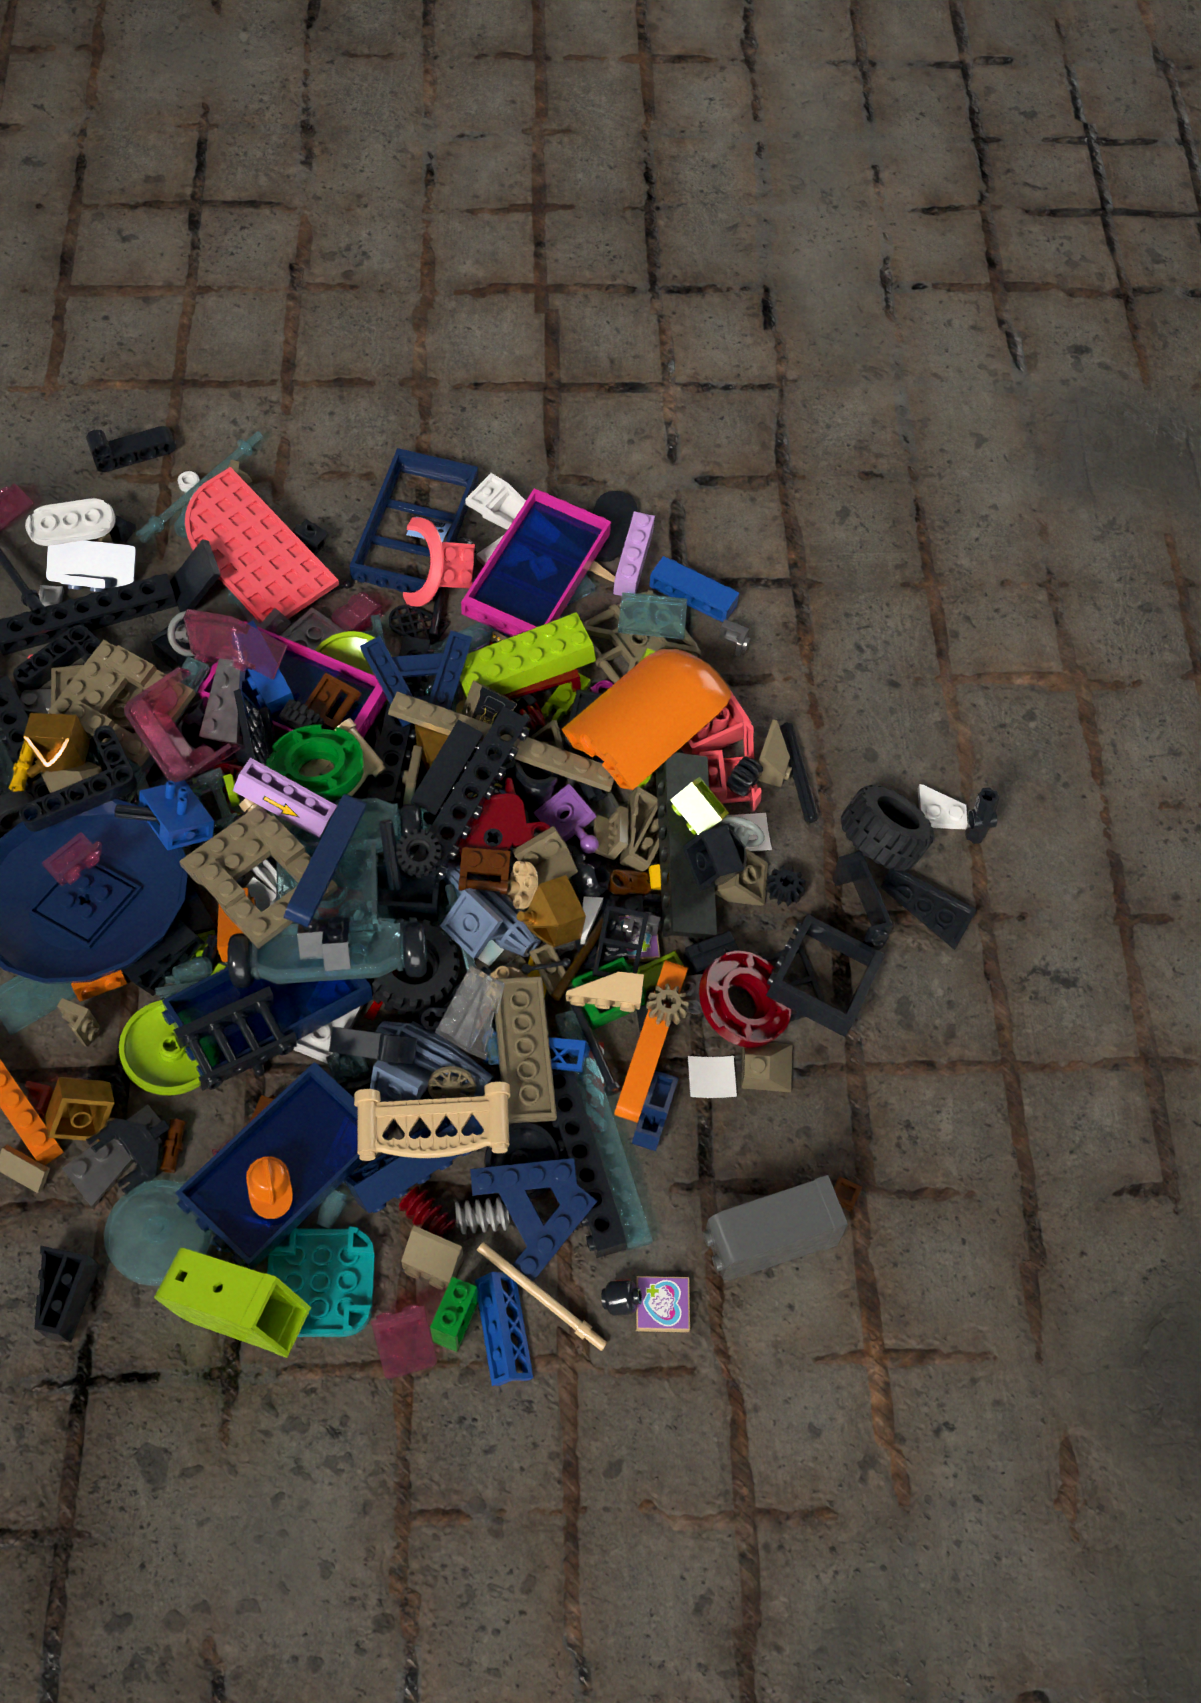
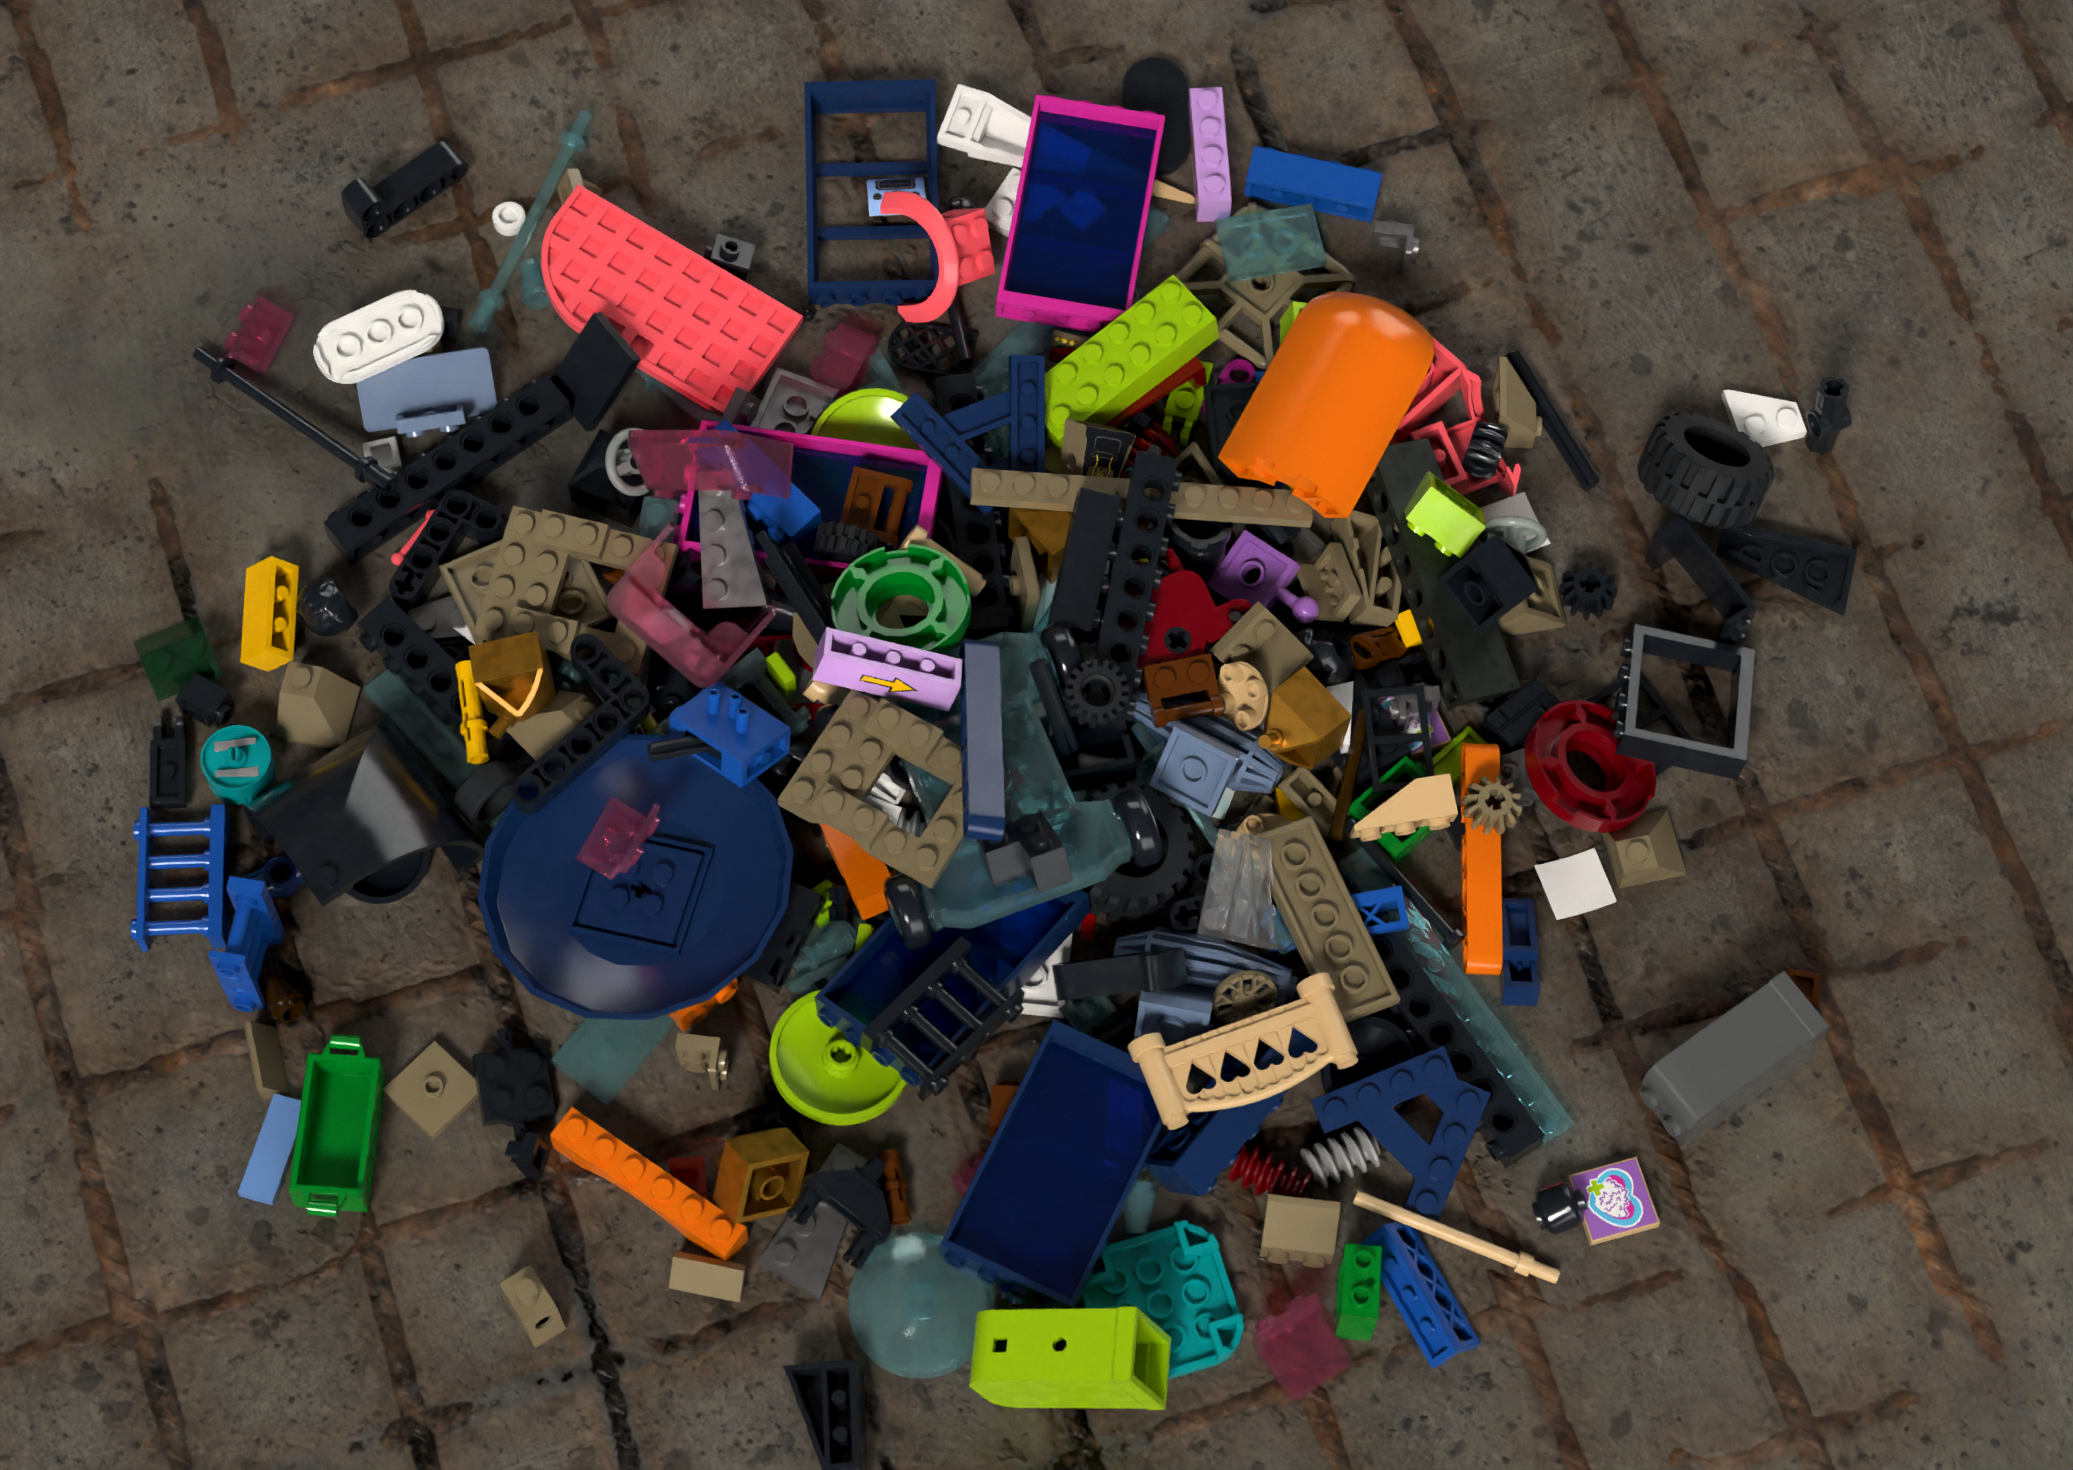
camera: 15 degrees left, 5 degrees up
orange piece [246,1157,292,1219] -> none
black hinge [521,958,571,975] -> none

